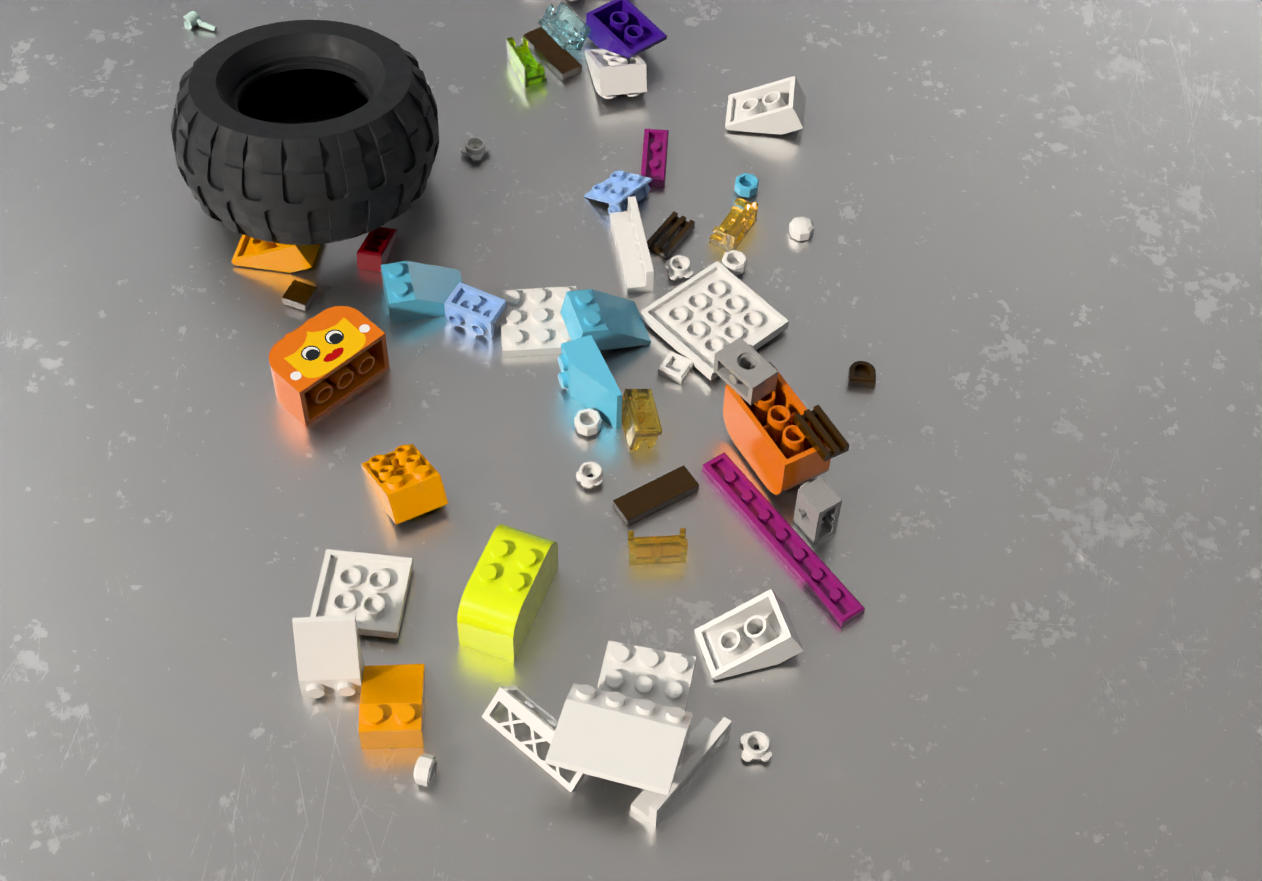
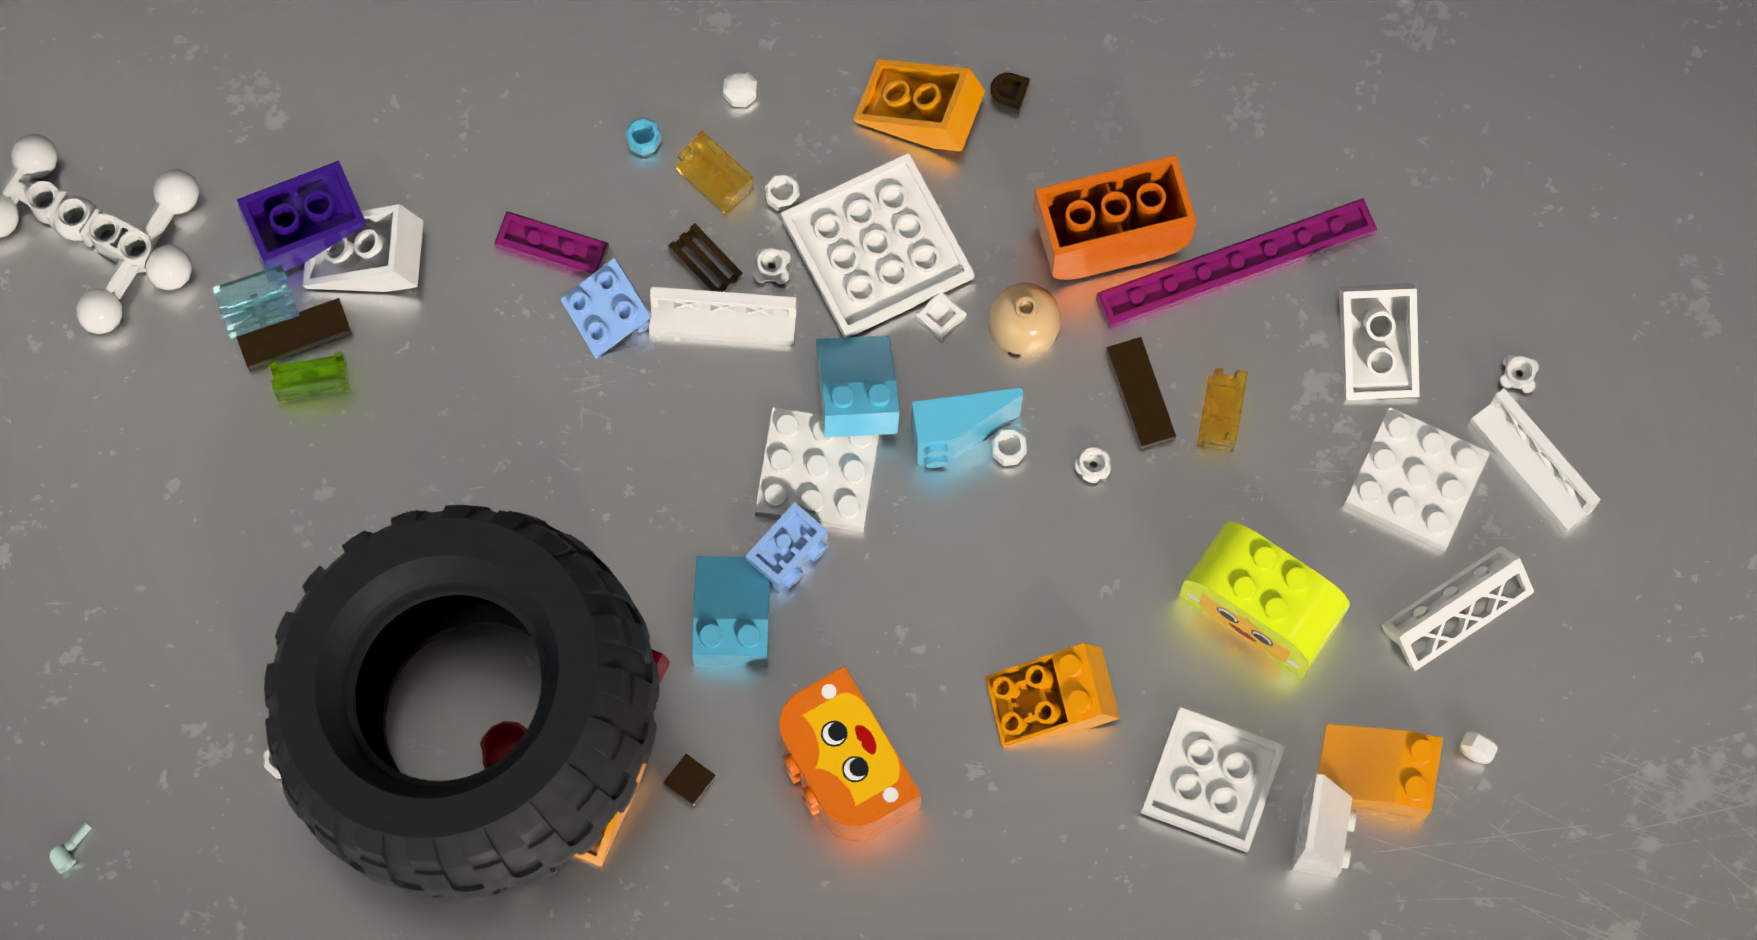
camera: 75 degrees left, 20 degrees up
white plate [461,136,490,161] -> none
white slope [545,683,693,795] -> none
clear yellow hinge [622,389,663,451] -> none
light grey brick [713,337,778,406] -> none
white slope [725,76,806,135] -> none
light grey brick [793,477,842,545] -> none
dark brown tile [794,404,849,462] -> none
none -> light orange slope [853,59,985,152]
none -> tan cylinder [988,282,1061,358]

